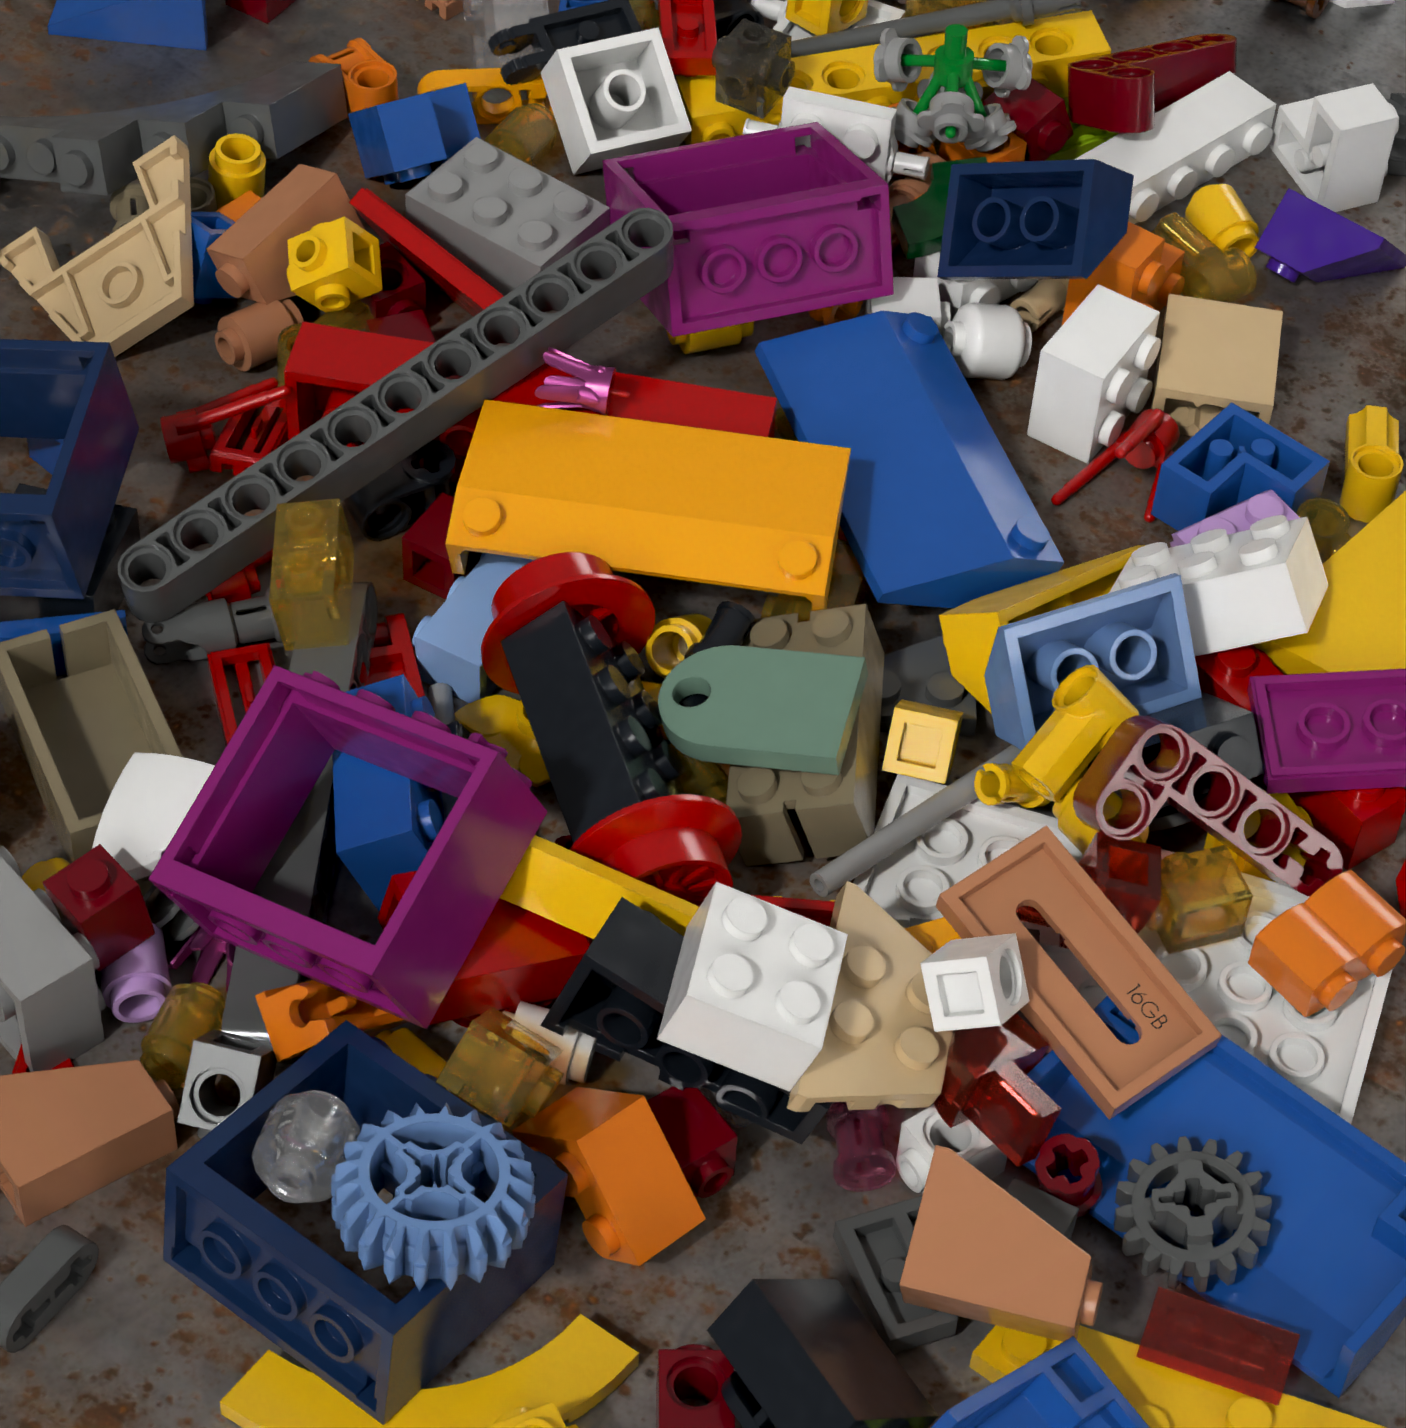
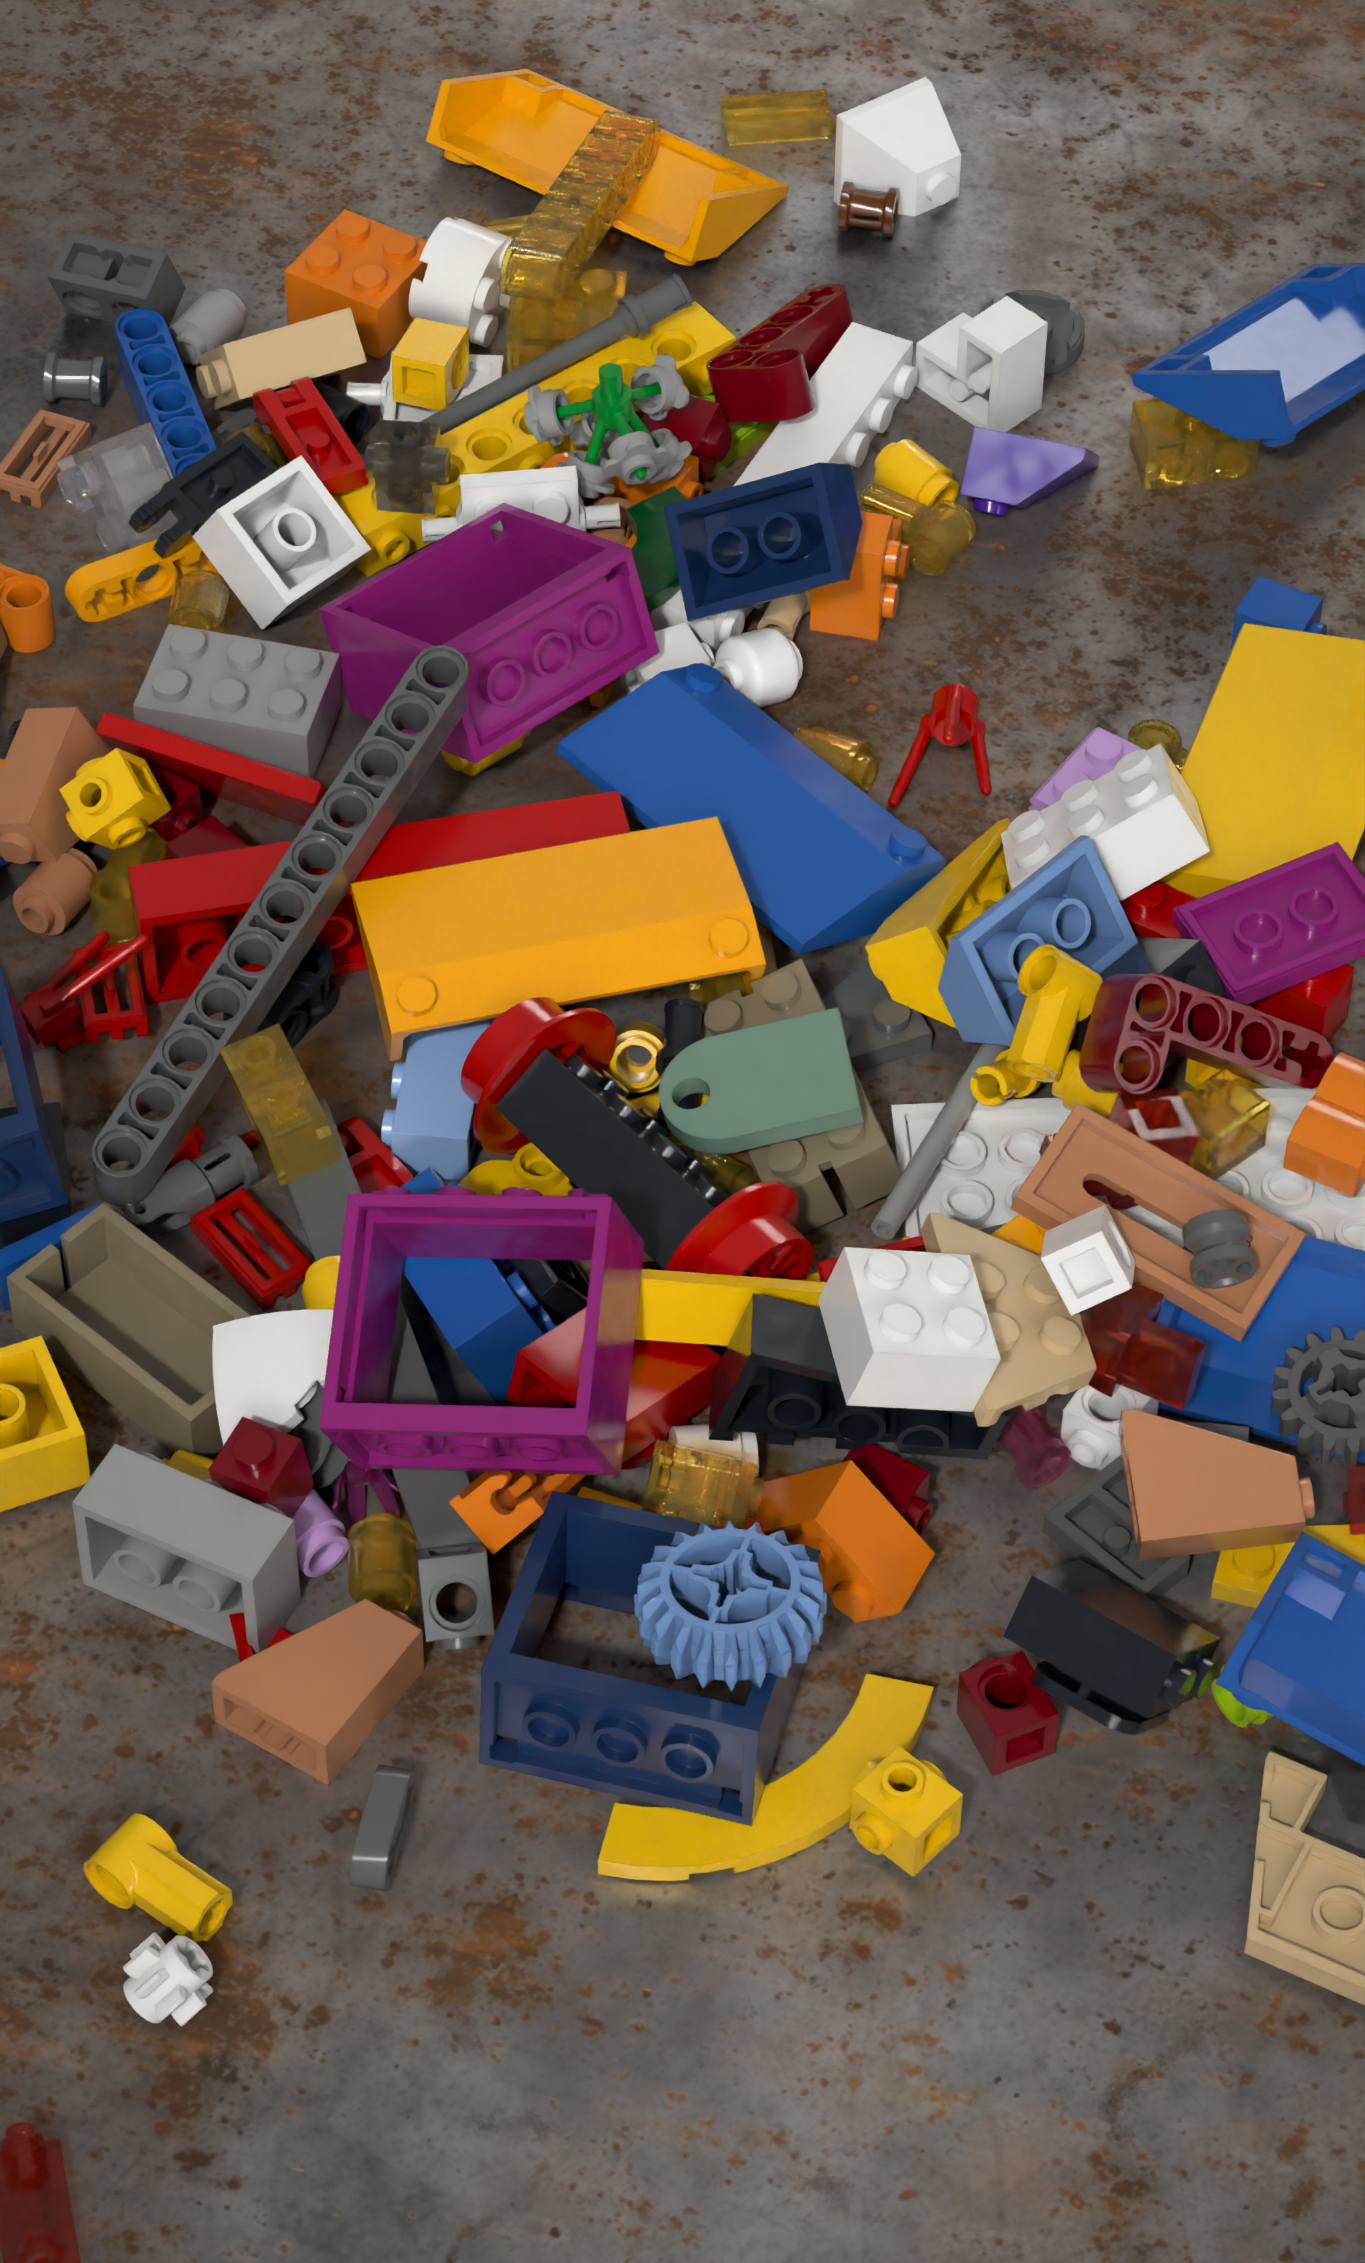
camera: 20 degrees left, 0 degrees up
clear head [252,1090,360,1203] -> none
blue brick [348,83,481,185] -> none
dark red brick [402,492,482,600] -> none
flat silver piece [534,347,630,415] -> none
yellow brick [882,699,964,784] -> none
white brick [1027,284,1161,464] -> none
dark red bush [1035,1133,1103,1217] -> none
tan brick [1151,294,1283,436] -> none
blue brick [1151,402,1330,531] -> none
yellow piece [1339,405,1404,523] -> none
none -> clear yellow brick [793,726,879,792]
none -> dark grey wheel [1182,1210,1257,1289]

